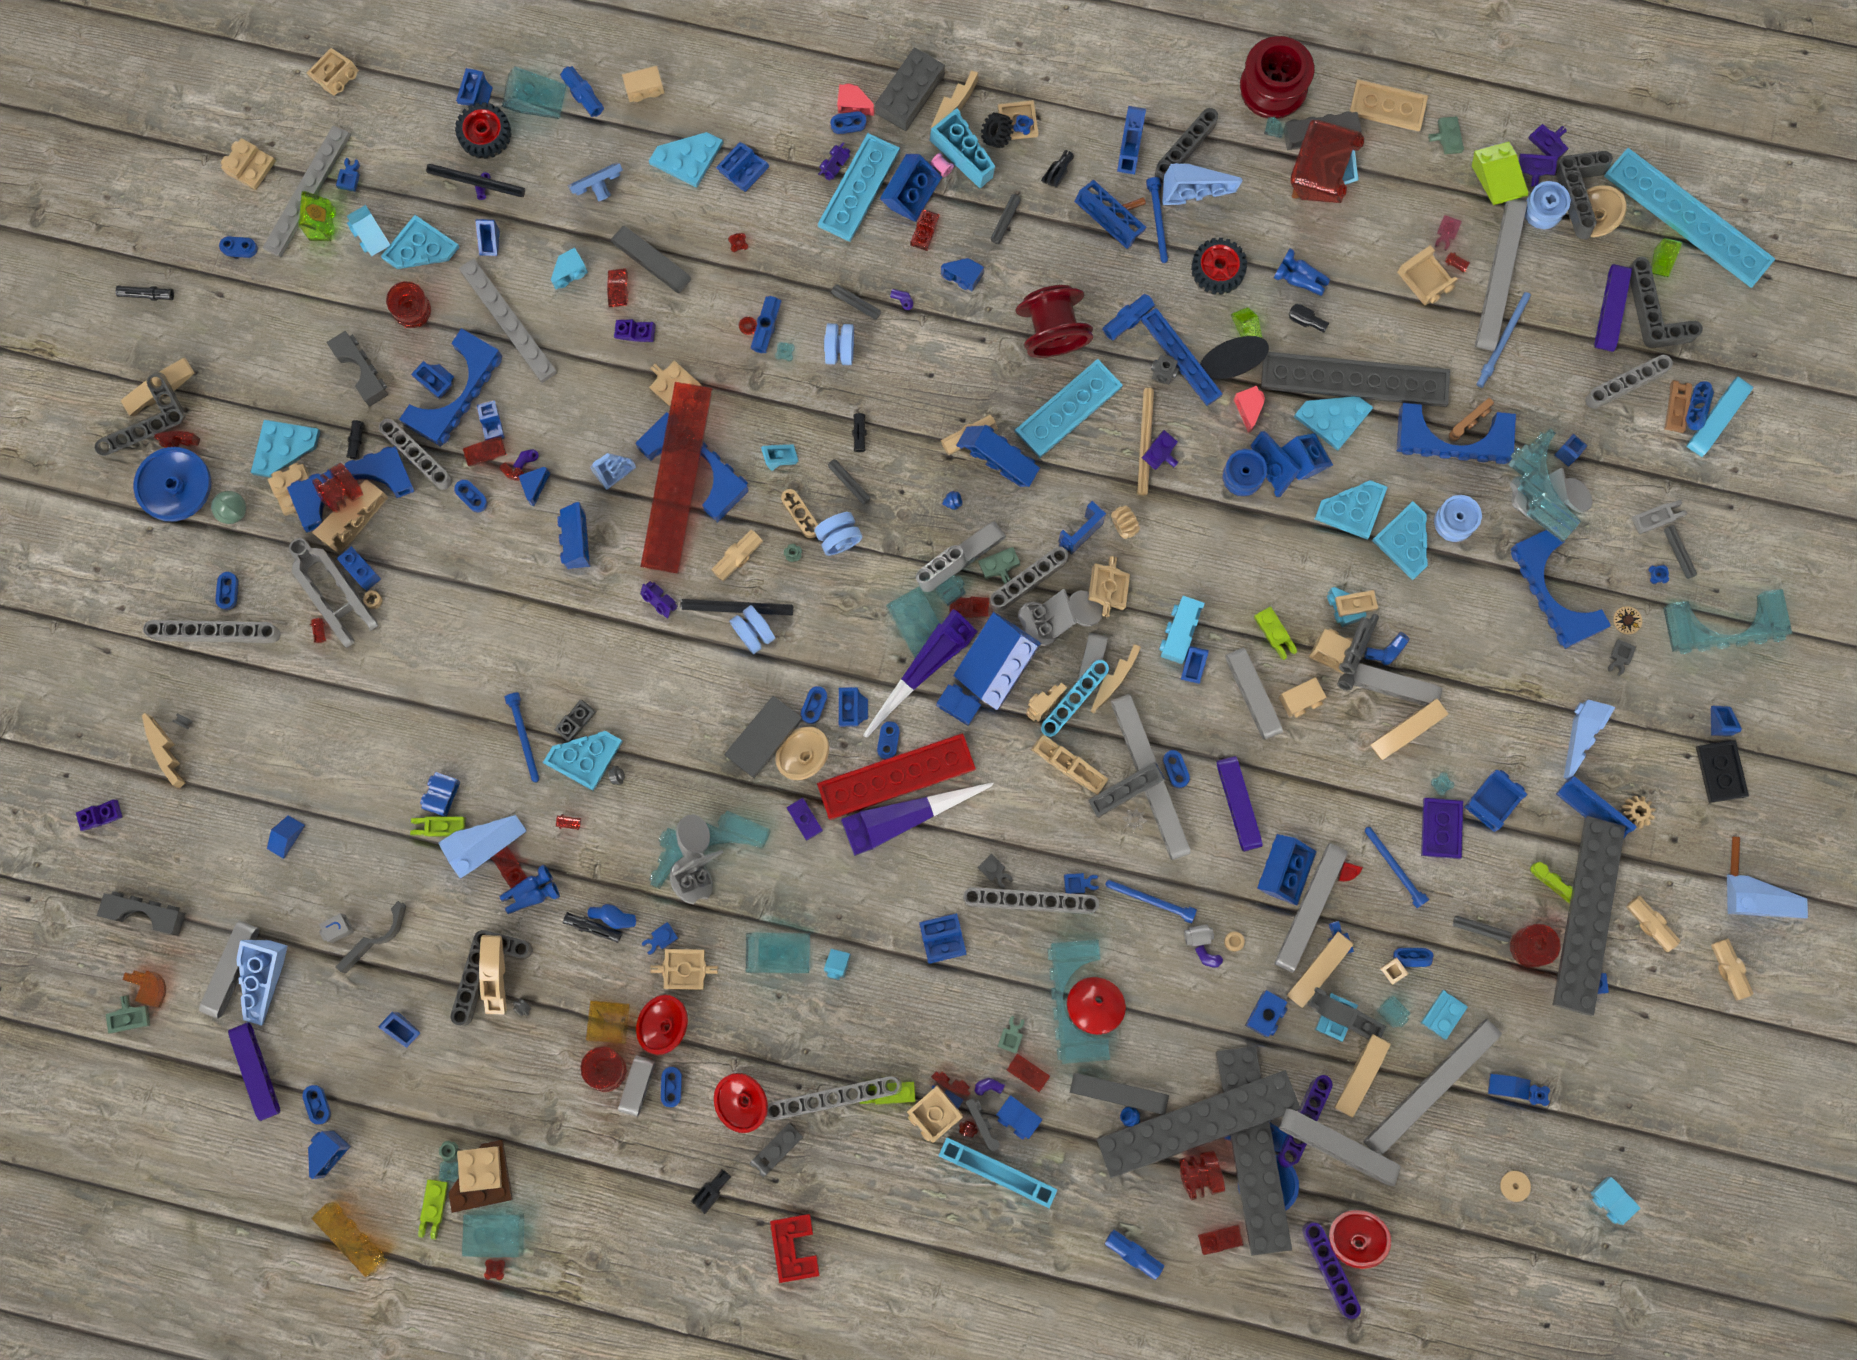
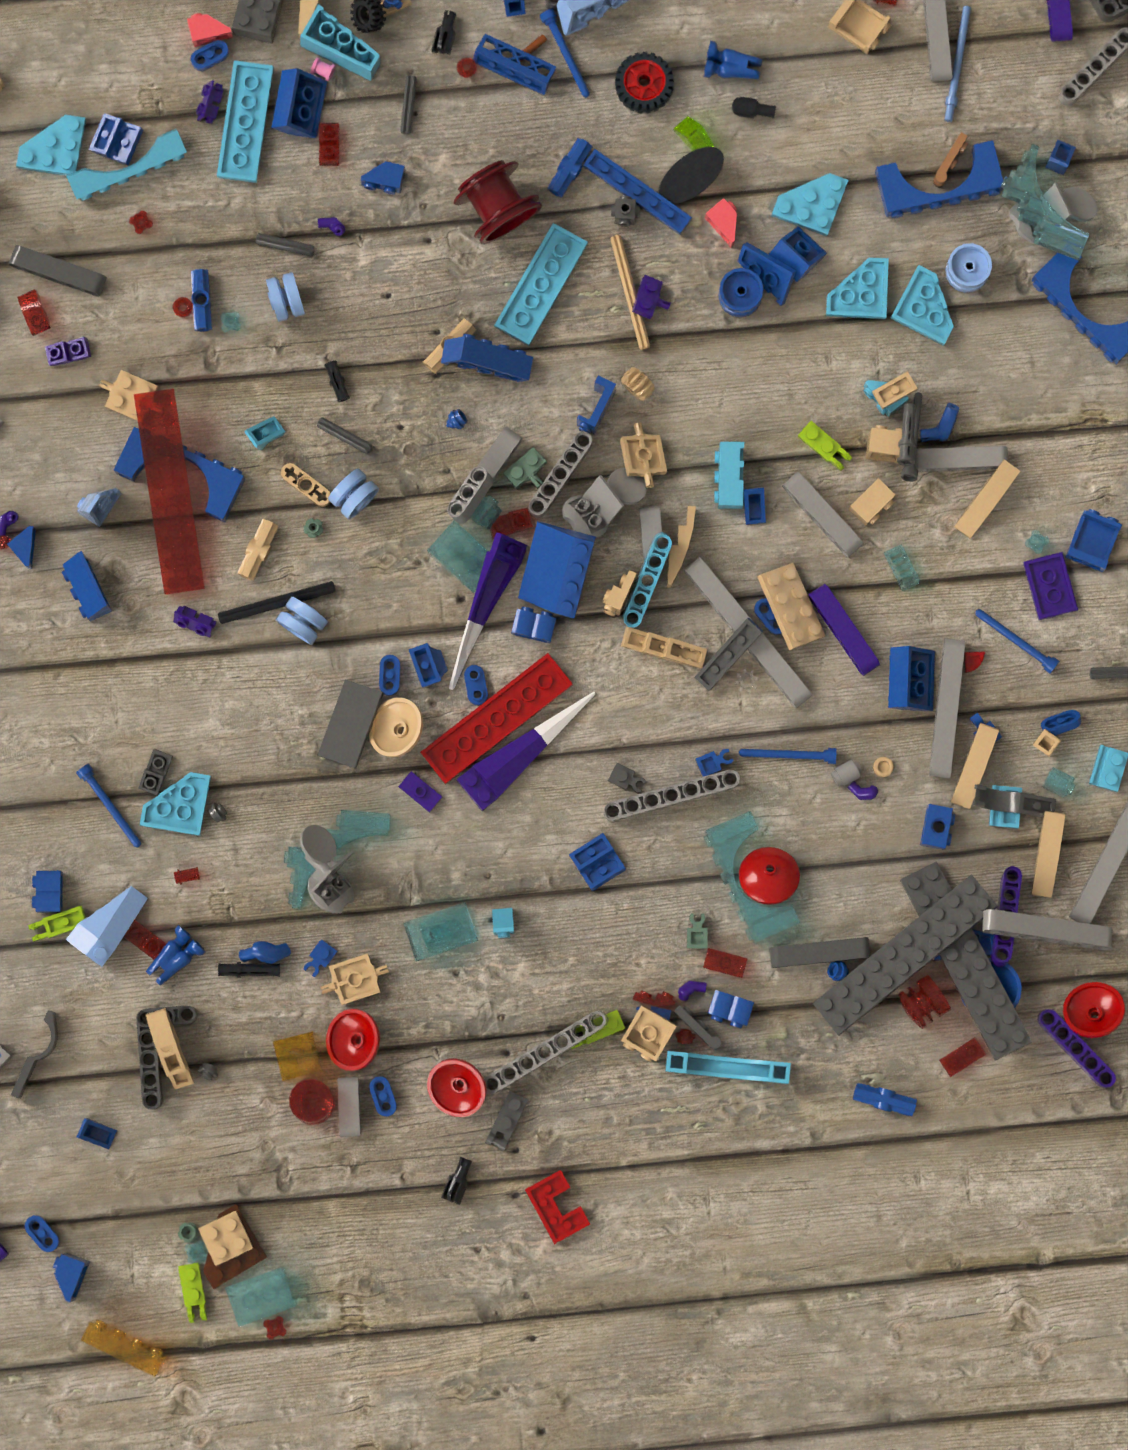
camera: 20 degrees left, 5 degrees up
dark grey plate [1261,352,1450,407] -> none
none -> medium azure arch [66,129,187,201]
none -> clear red plate [457,58,477,78]
none -> tan plate [757,563,825,651]
none -> clear light blue slope [883,544,920,591]

